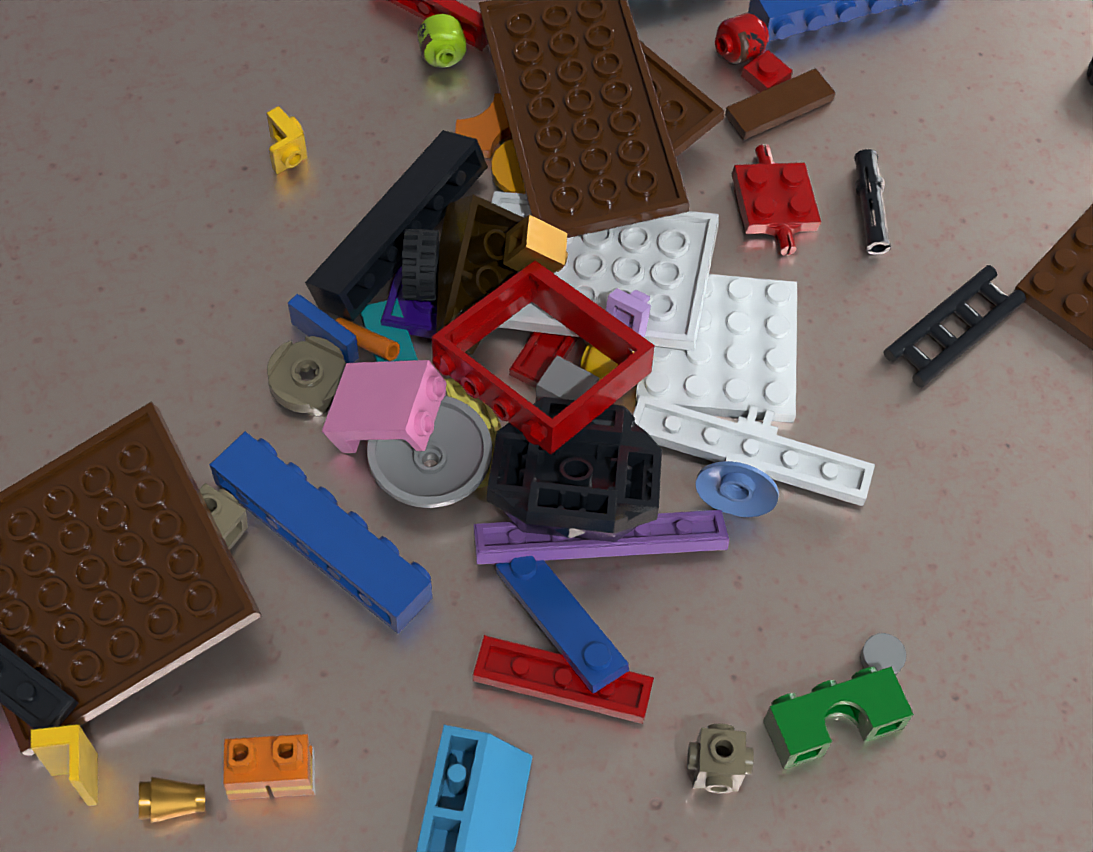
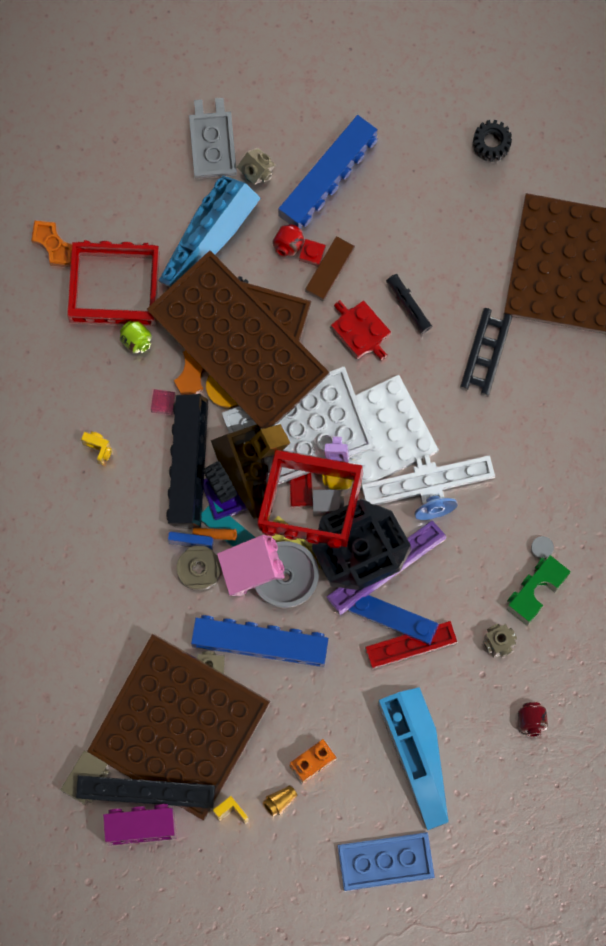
camera: 30 degrees left, 15 degrees up
none -> clear pink plate [151,389,176,415]

